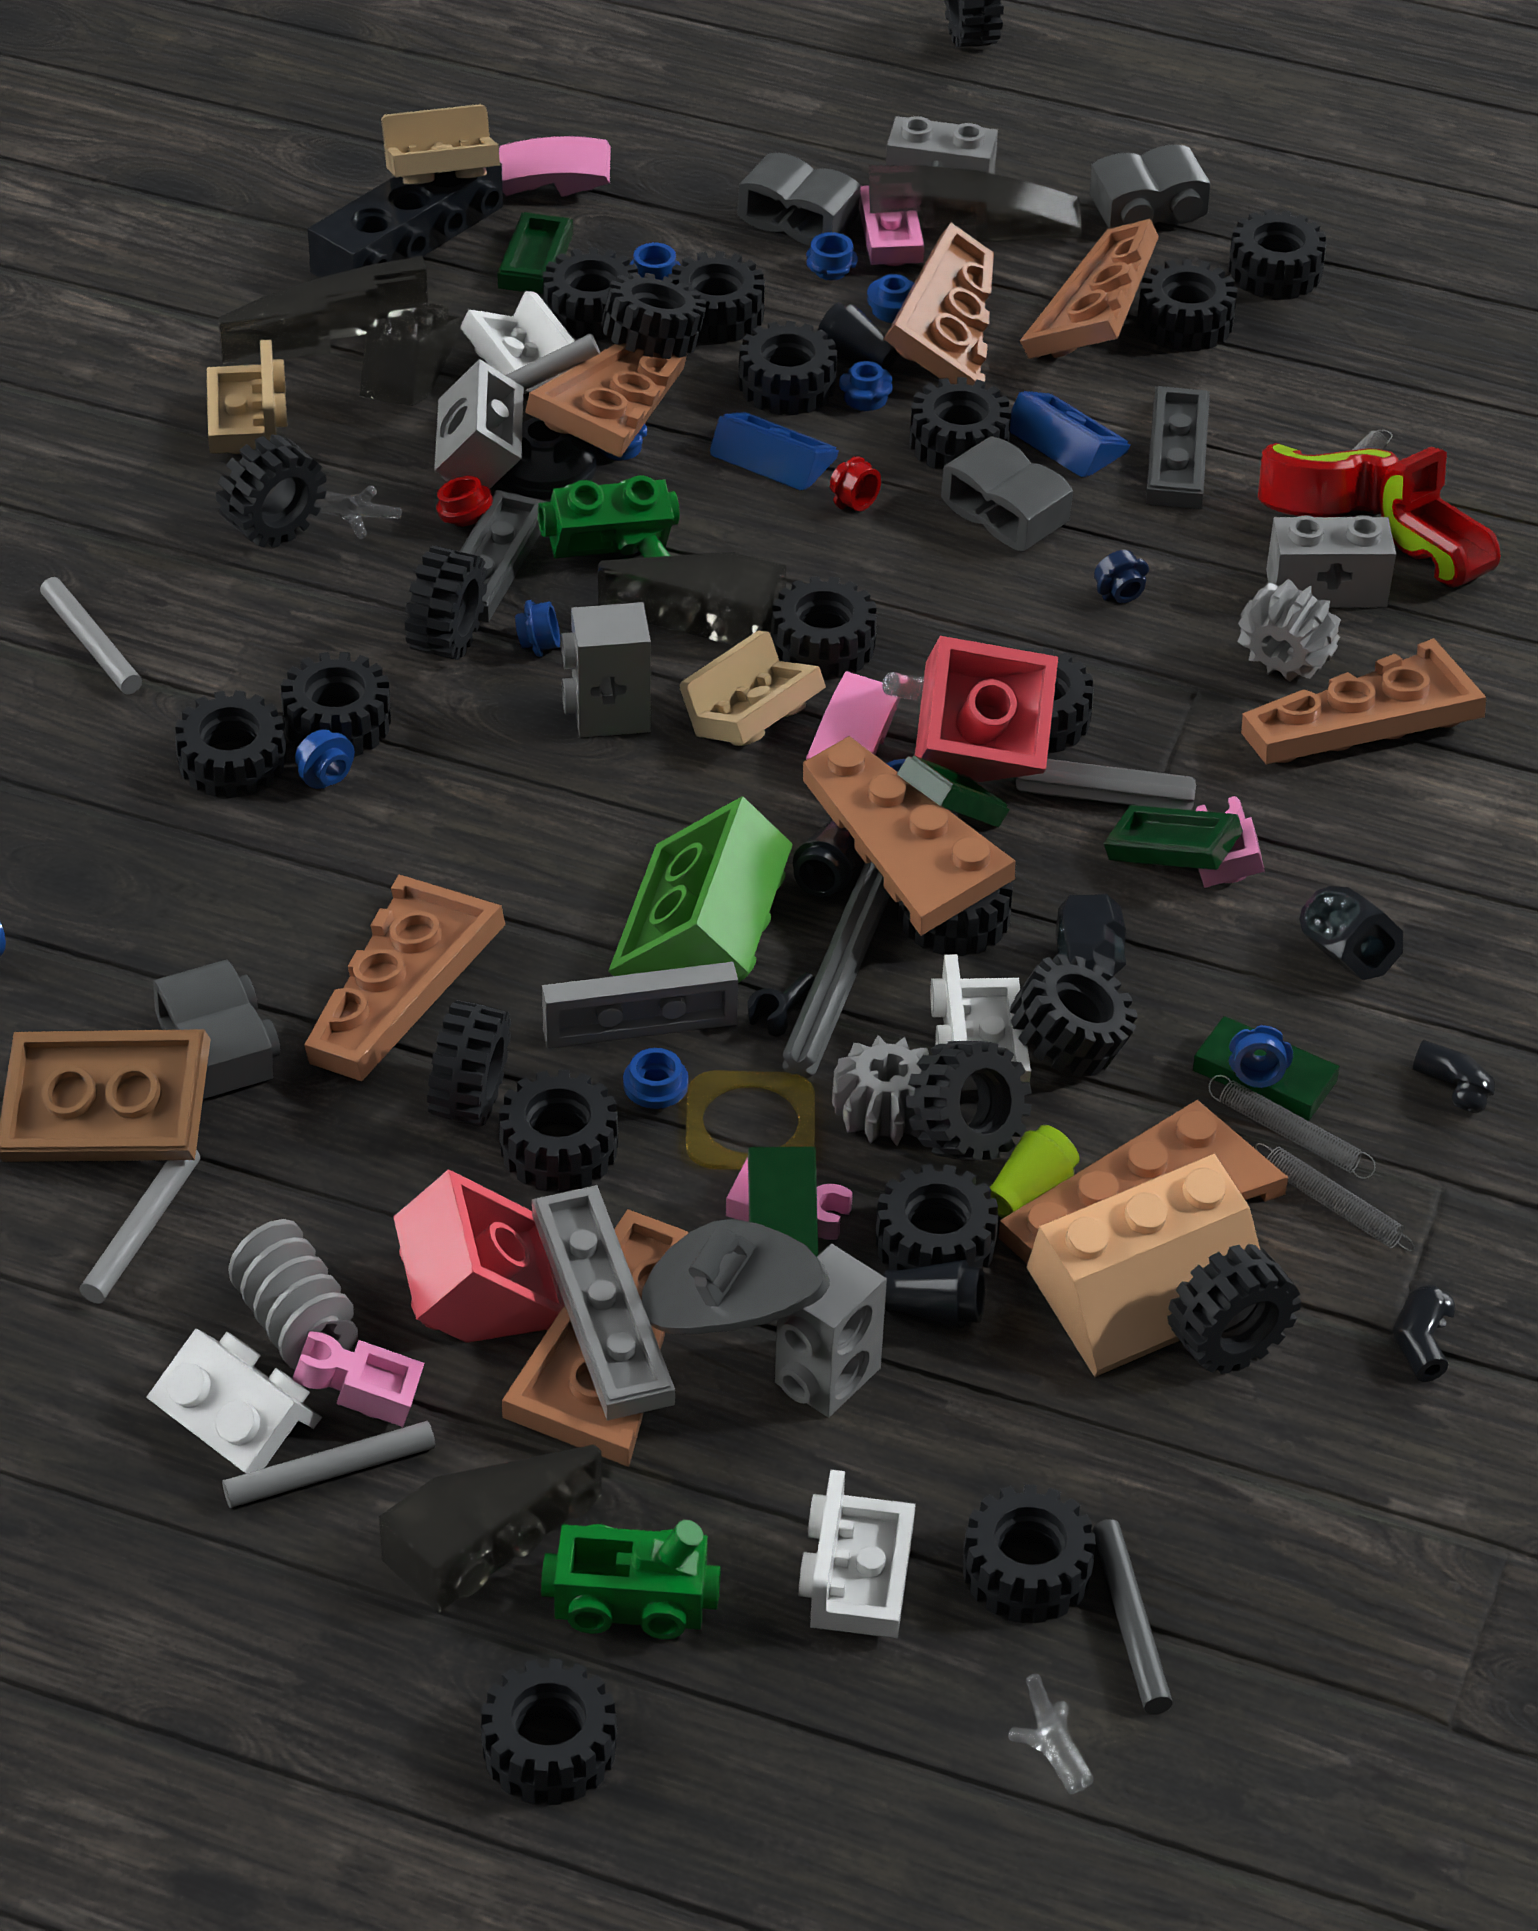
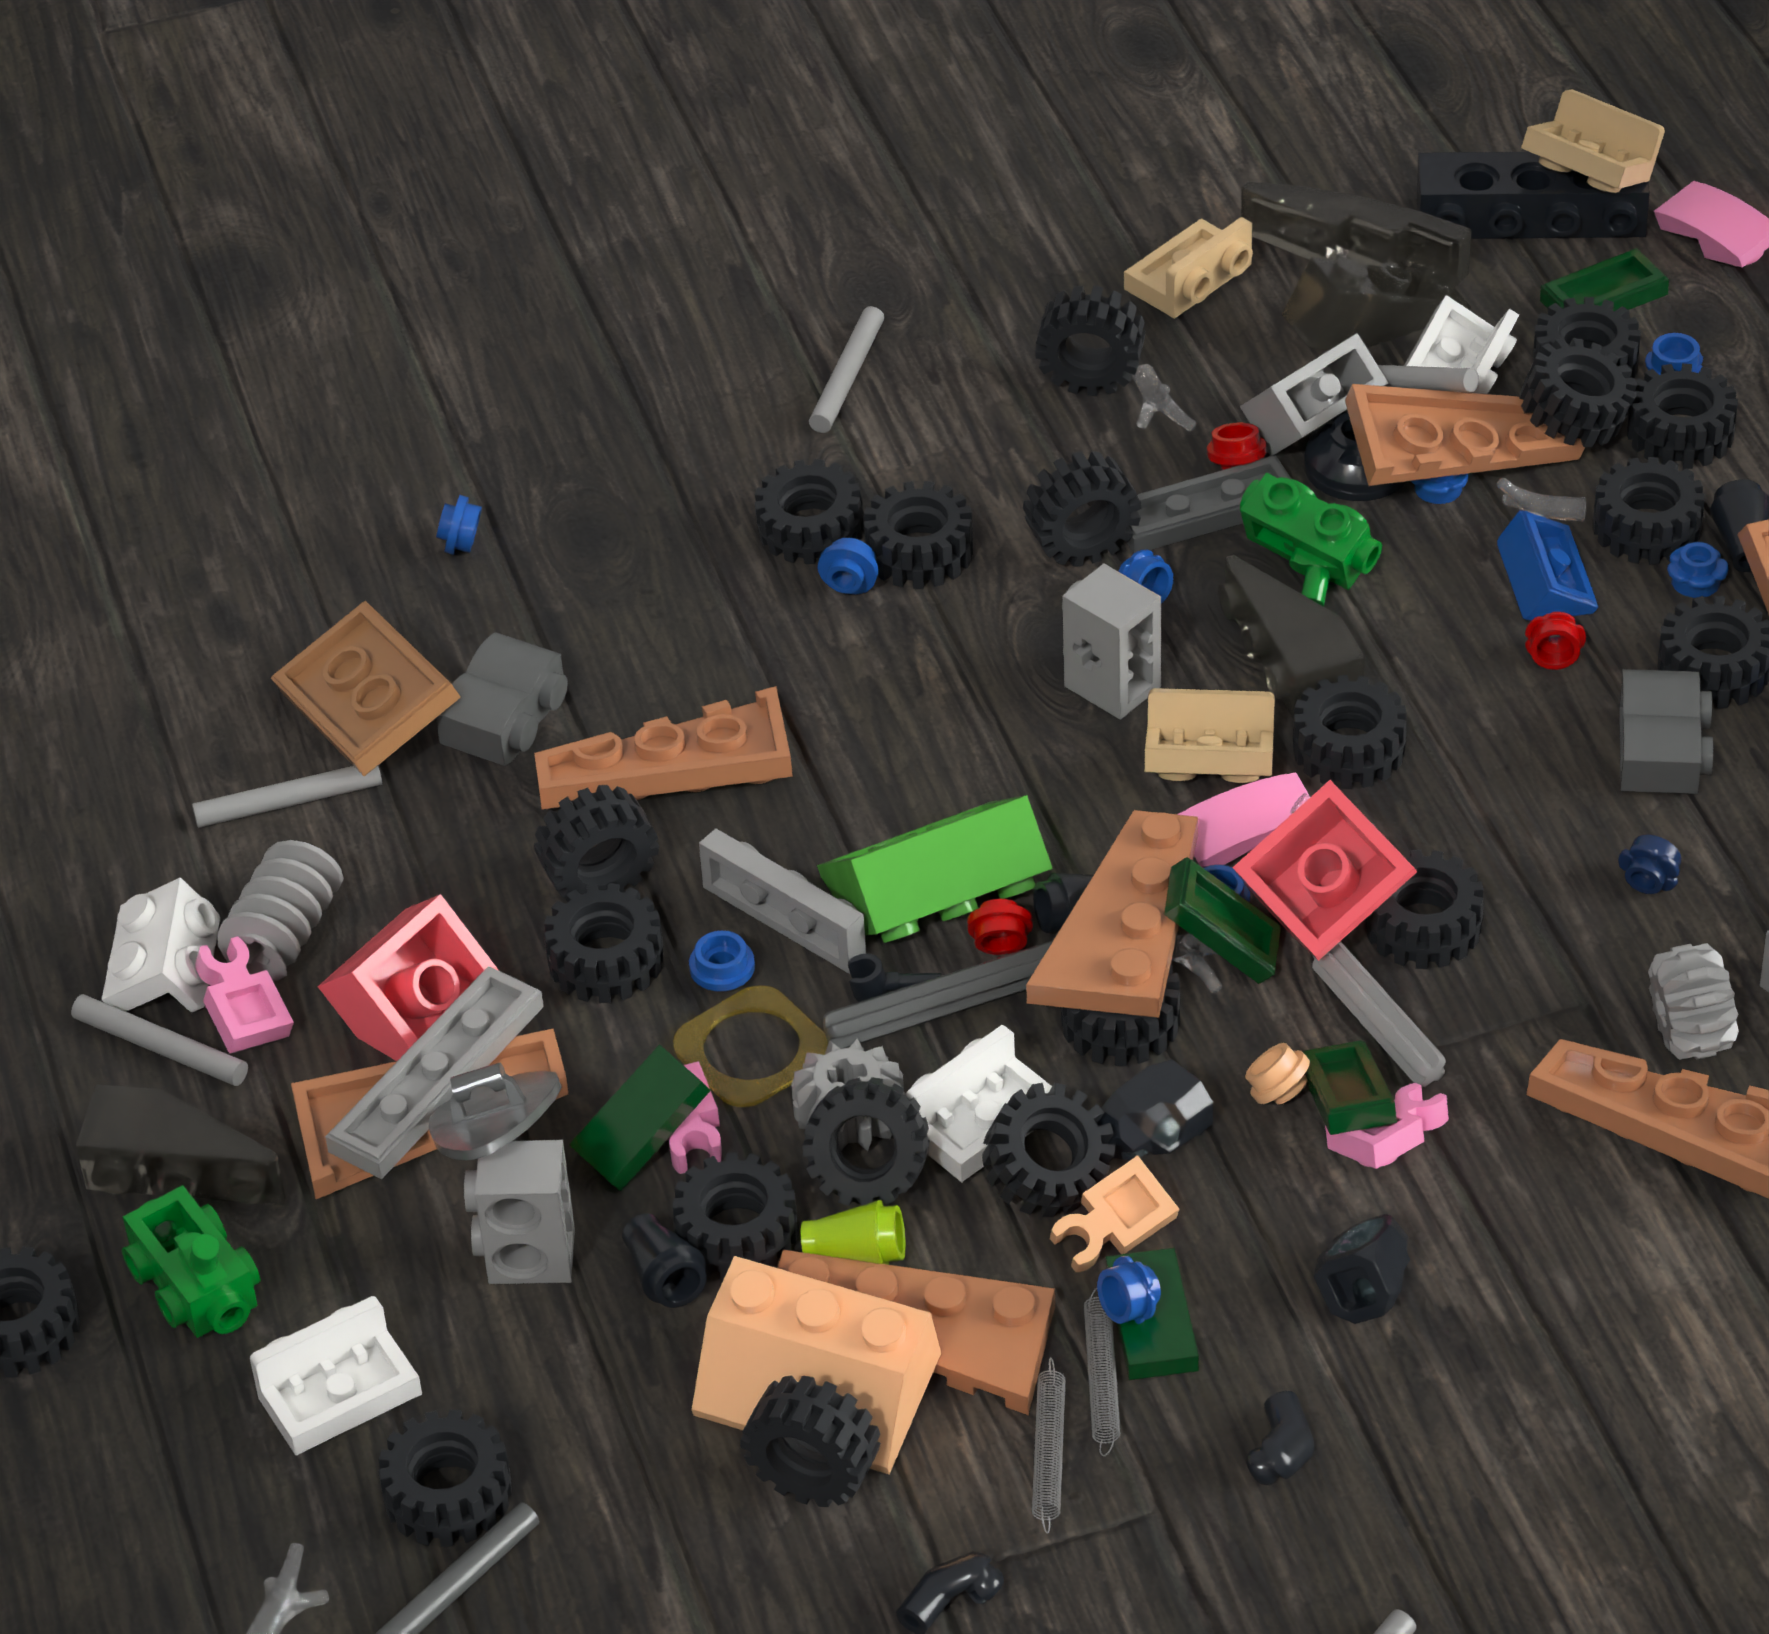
camera: 55 degrees right, 0 degrees up
none -> red plate [967,899,1033,955]
none -> light nougat plate [1050,1156,1179,1273]
none -> light nougat plate [1245,1043,1310,1105]
none -> clear bar [1497,478,1586,521]

